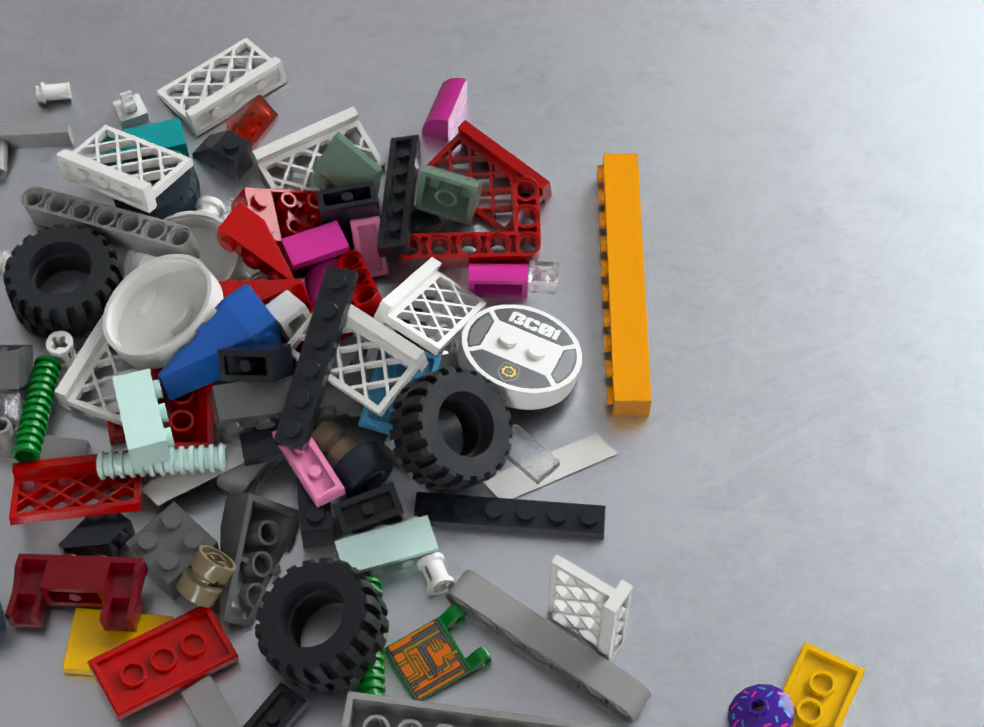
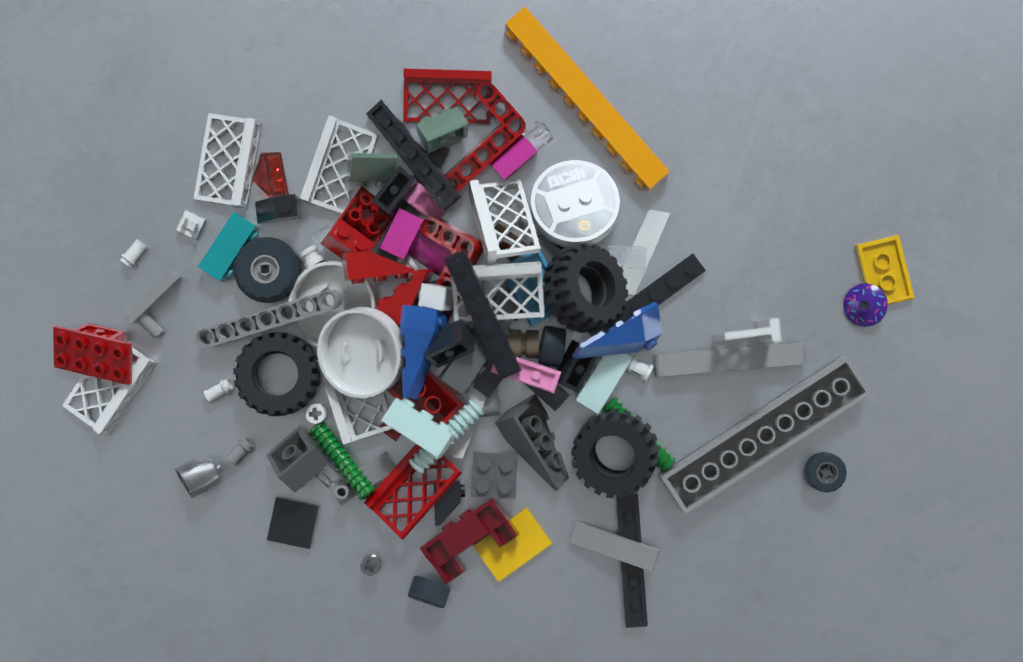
camera: 40 degrees left, 30 degrees up
white fence [56,125,193,213] -> none
red tile [87,606,239,721] -> none
dark tan wheel [176,545,236,608] -> none
flag [384,604,492,701] -> none
dark pink brick [422,78,466,142] -> none
none -> blue wedge [572,302,662,359]

